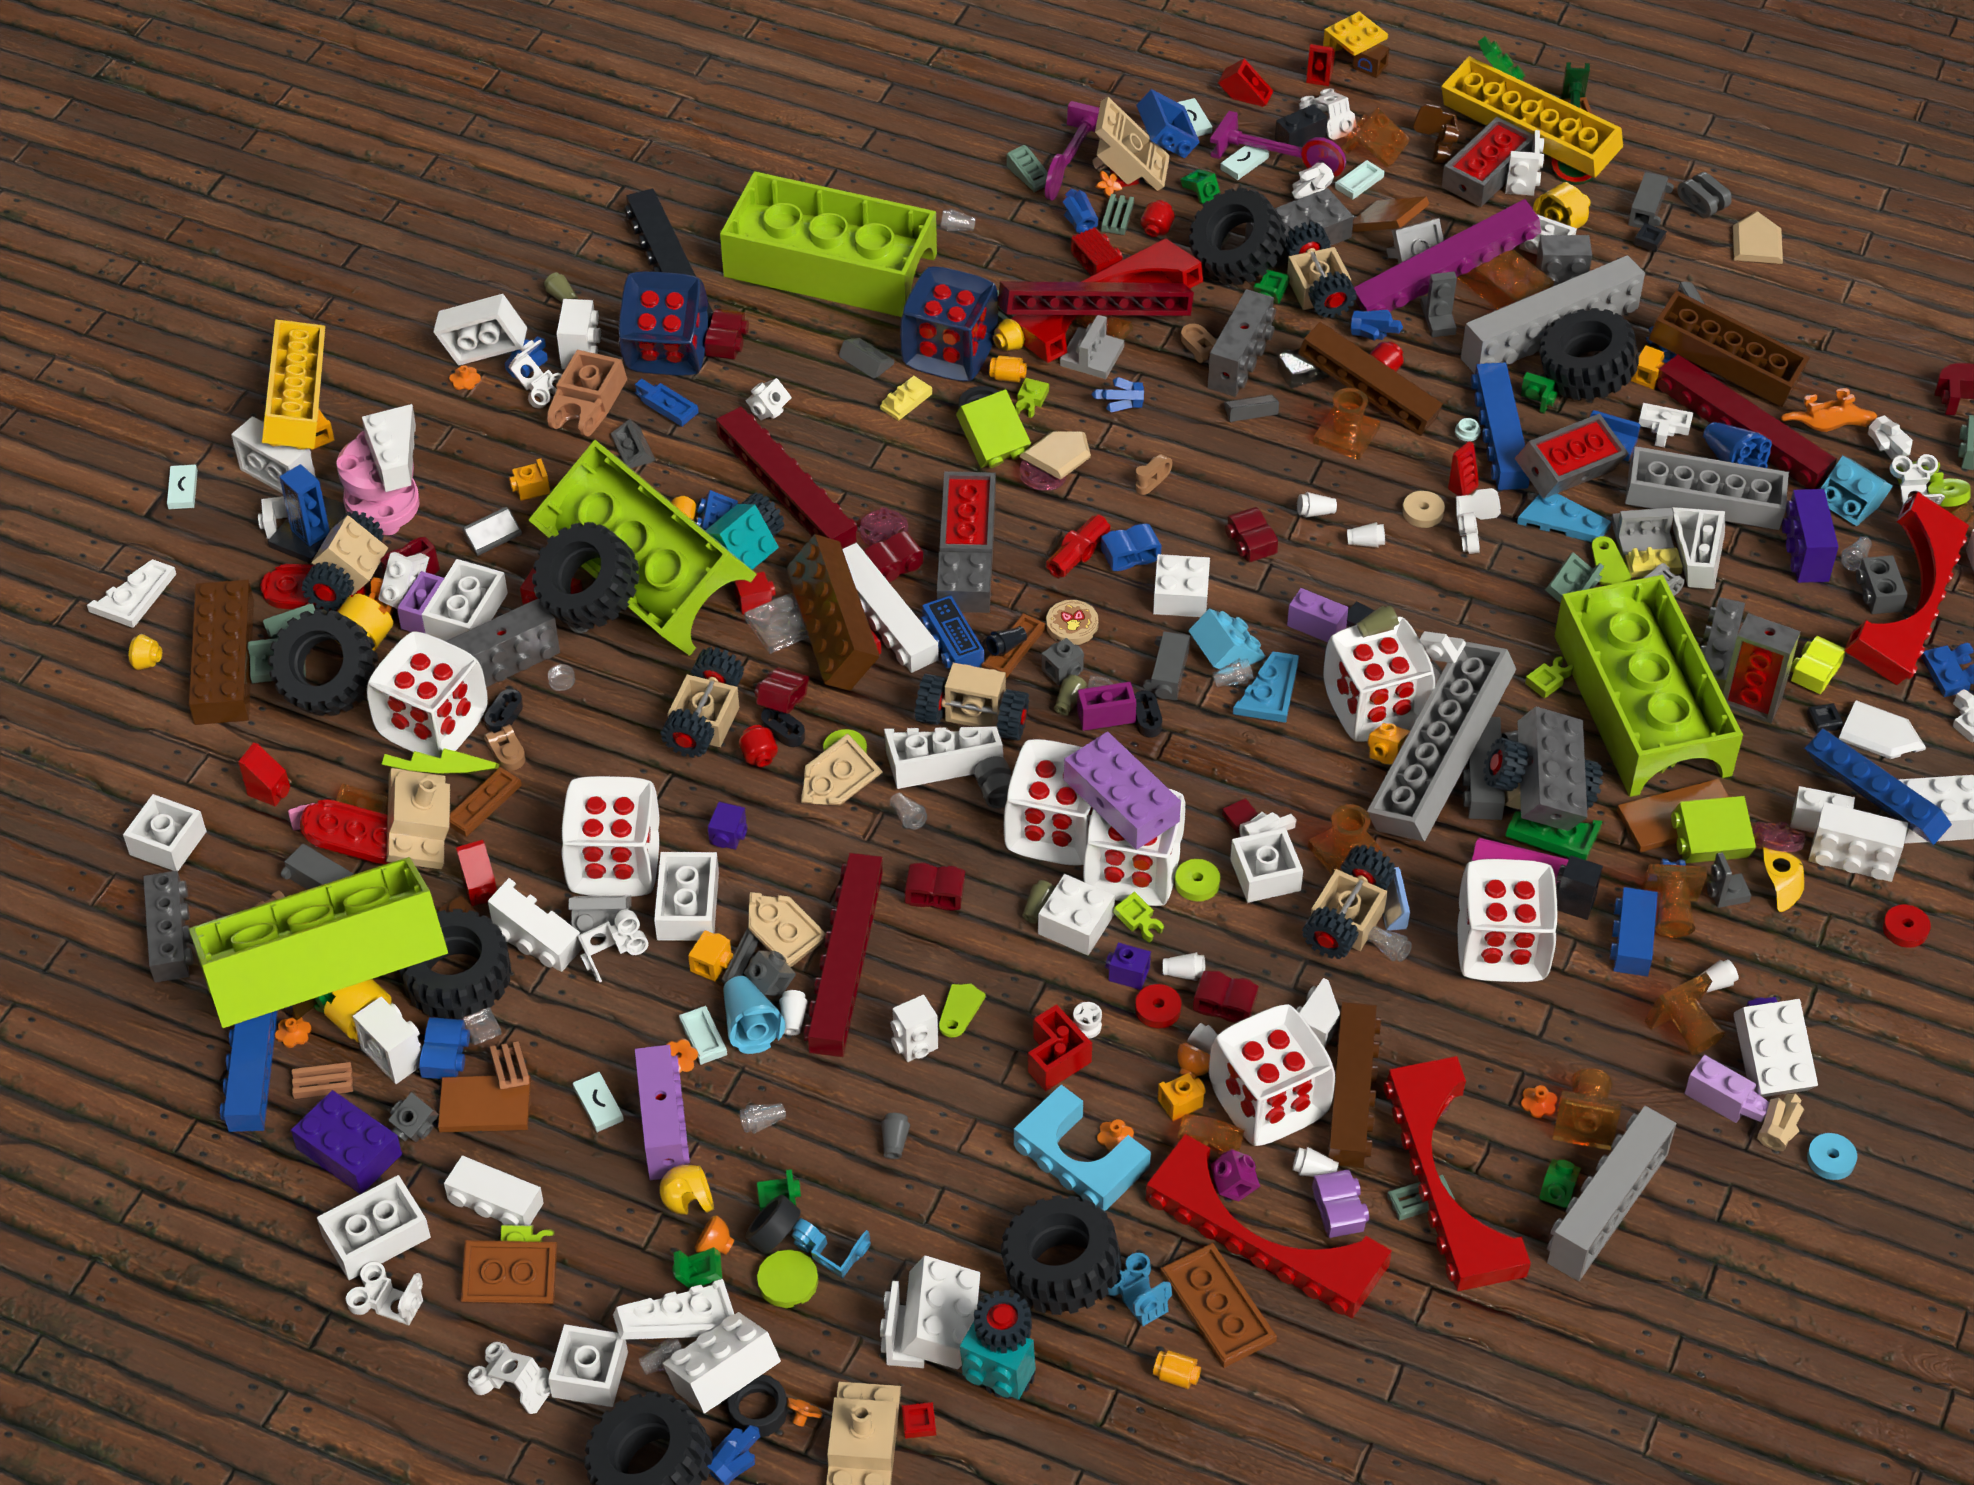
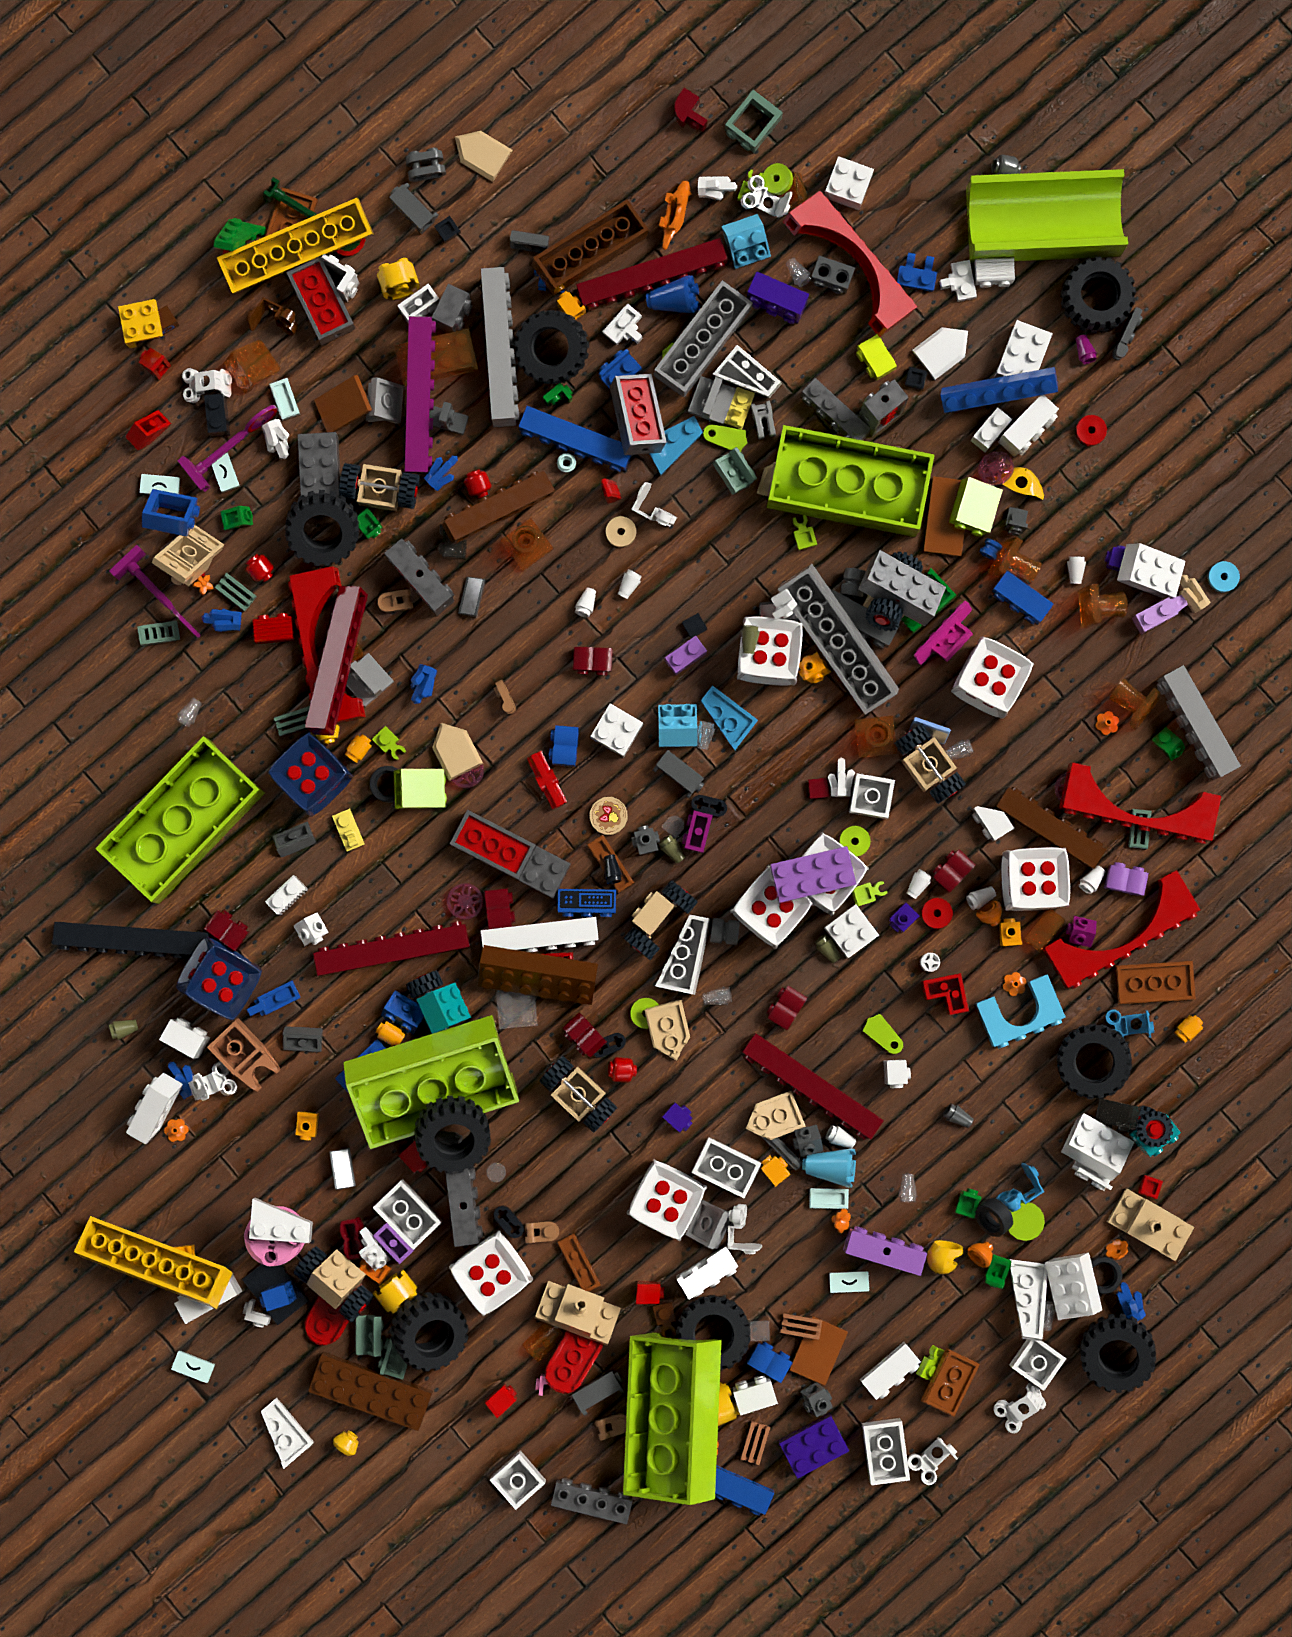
camera: 65 degrees left, 35 degrees up
lime slope [382,748,500,774] -> none
red brick [734,571,776,615] -> none
black brick [1556,855,1603,920] -> none
none -> white brick [265,875,308,915]

